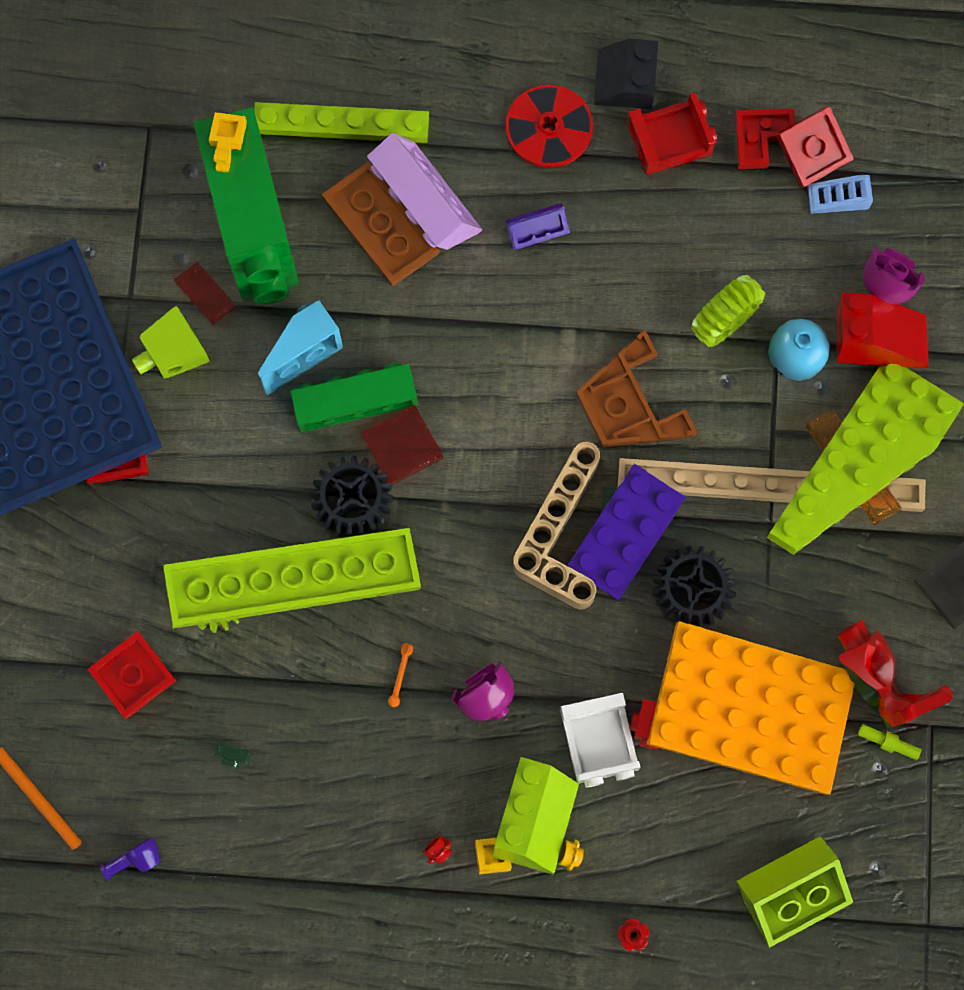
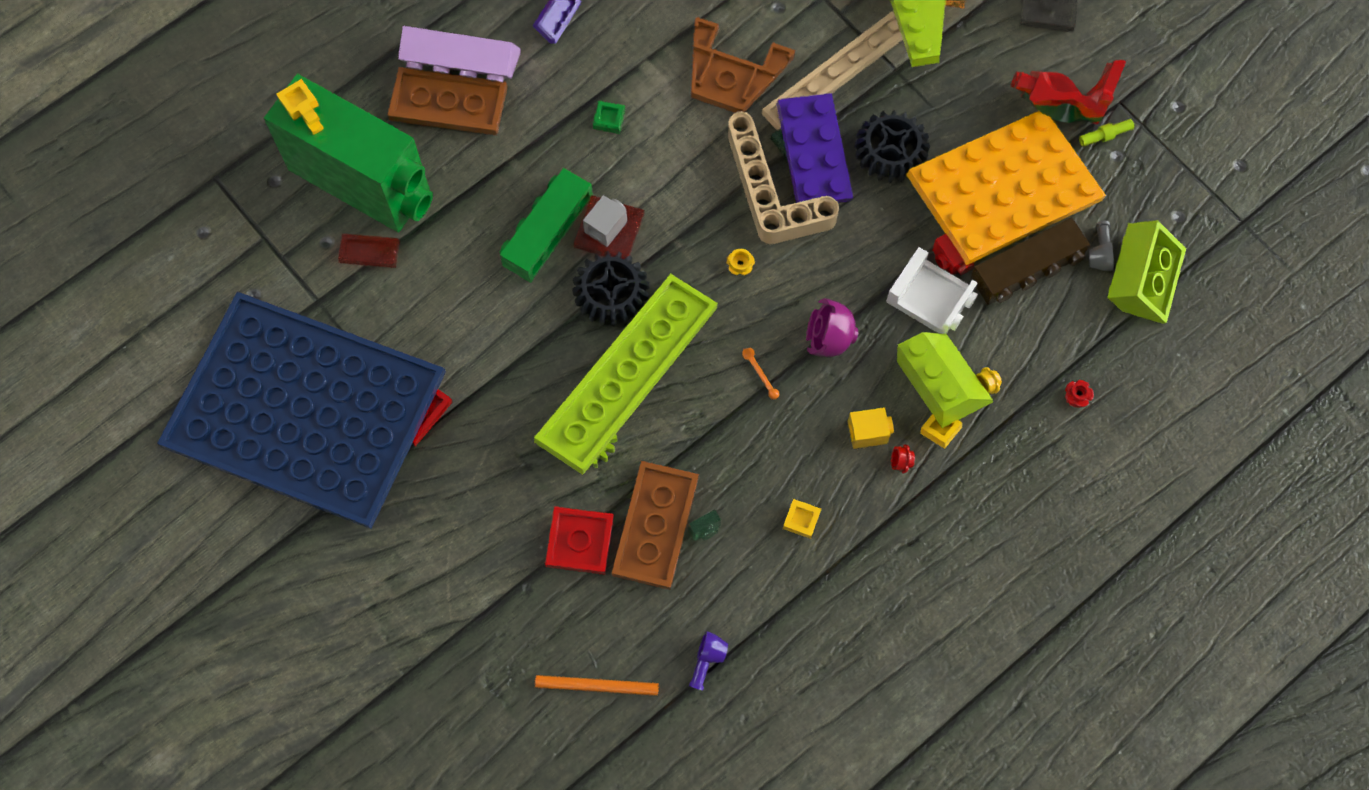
camera: 45 degrees left, 5 degrees down
lime torso [131,306,209,379] -> none
lime plate [254,102,429,143] -> none
medium azure slope [258,300,343,396] -> none
none -> light grey brick [583,195,627,247]
none -> green tile [593,101,626,134]
none -> dark orange plate [612,461,699,590]
none -> yellow plate [727,249,755,275]
none -> yellow plate [783,499,821,539]
none -> yellow brick [847,407,894,449]
none -> dark brown brick [970,217,1090,305]
none -> dark grey bar [1088,221,1114,271]

